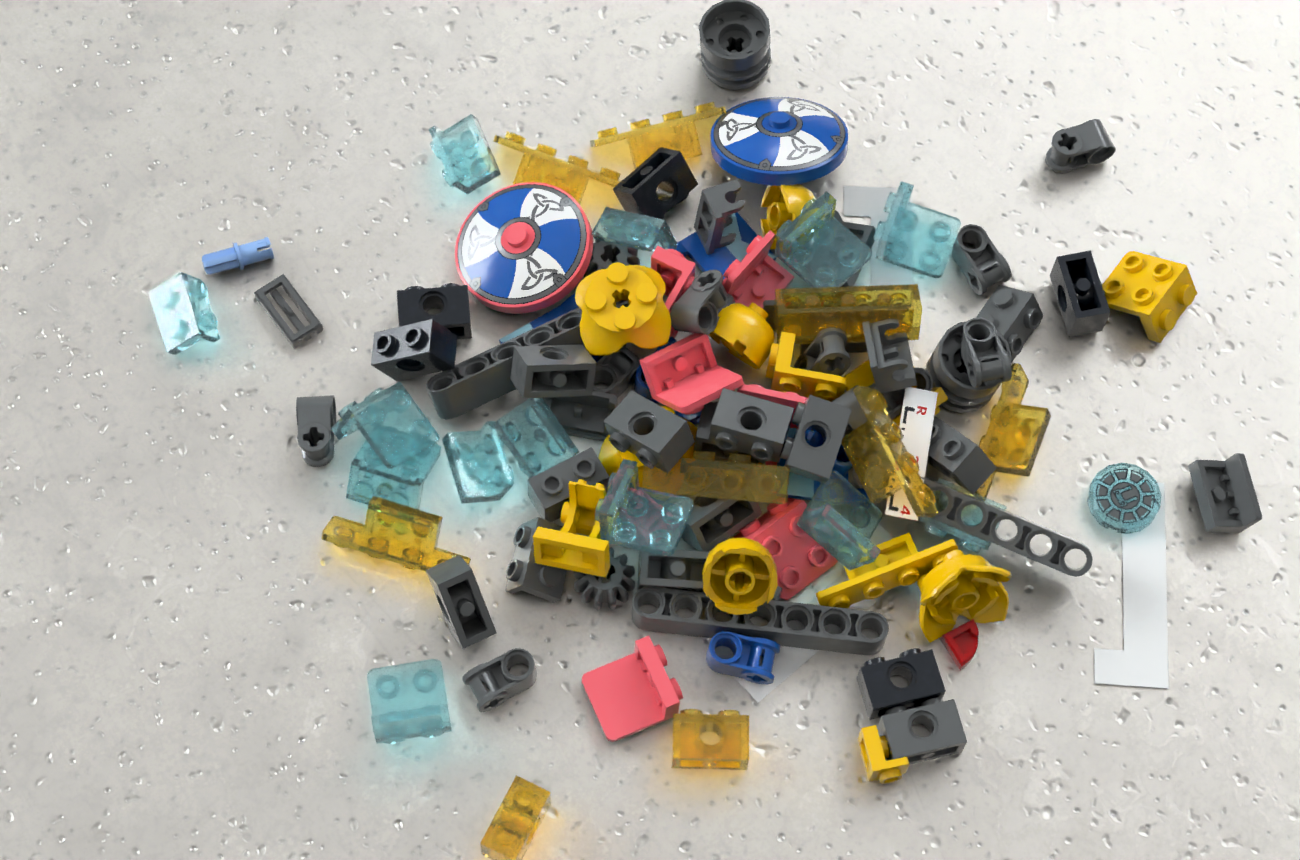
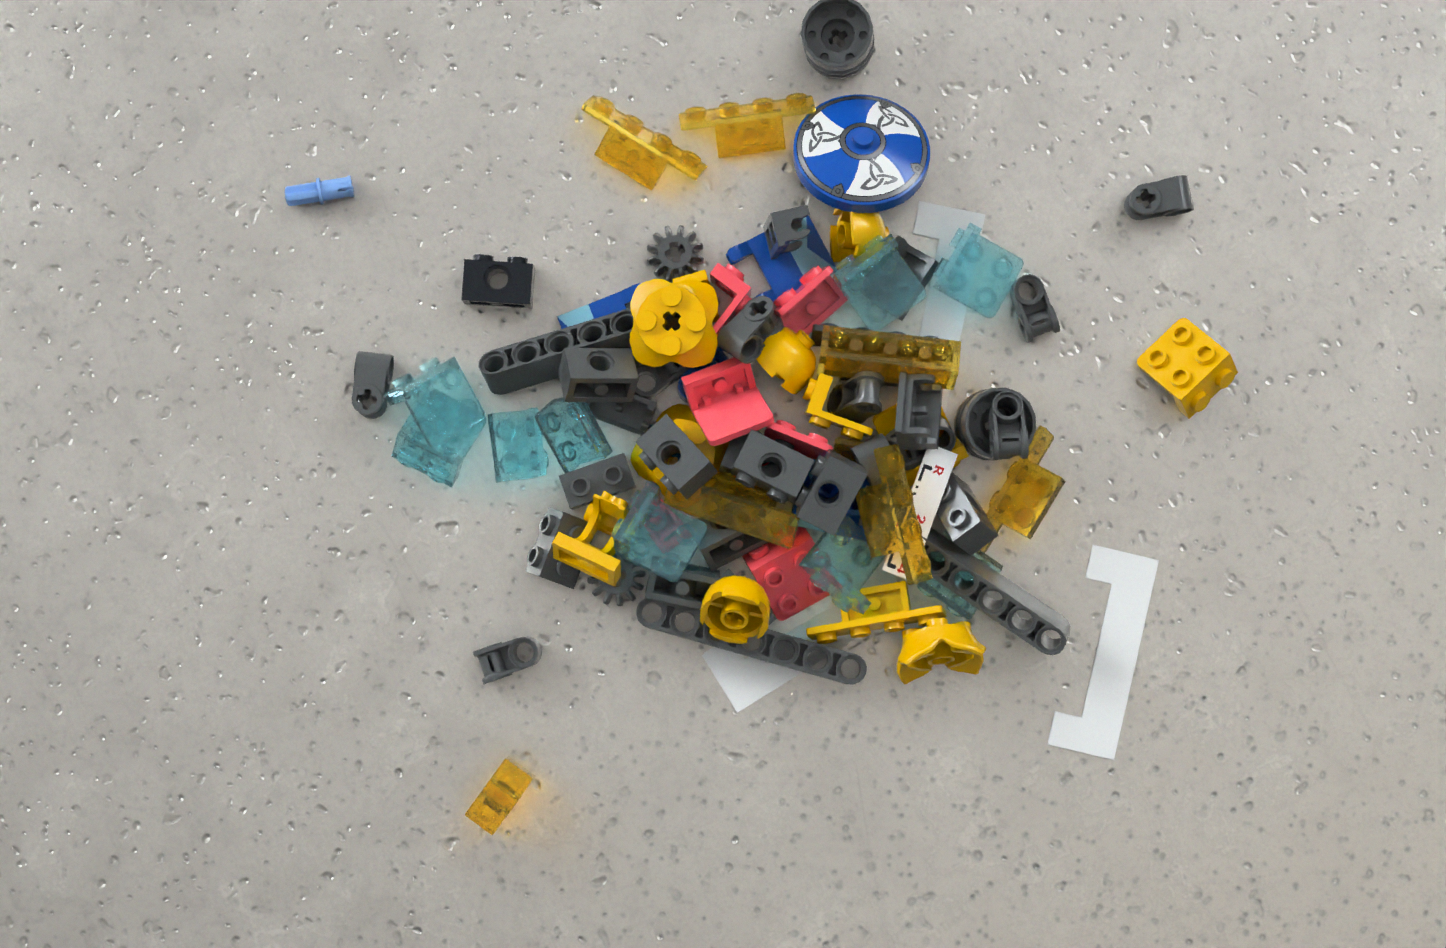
camera: 10 degrees right, 20 degrees up
clear light blue bracket [149,272,220,355] -> none
dark grey tile [254,274,323,349] -> none
clear yellow bracket [321,496,471,572] -> none
clear light blue bracket [367,659,452,744] -> none
black brick [371,319,457,381] -> none
dark grey brick [426,555,497,649] -> none
clear light blue bracket [429,114,501,194] -> none
dish [455,182,593,314] -> none
coral bracket [582,635,683,742] -> none
clear light blue bracket [592,207,678,252] -> none
black brick [613,147,698,227] -> none
clear yellow brick [671,709,749,770] -> none
blue piece [706,631,781,684] -> none
black brick [857,648,946,720] -> none
yellow bracket [858,725,910,784] -> none
dark grey brick [877,697,967,764] -> none
red tile [940,618,979,670] -> none
dark grey bracket [976,285,1043,363] -> none
black brick [1050,250,1110,337] -> none
tile [1087,463,1162,534] -> none
dark grey bracket [1188,453,1262,533] -> none

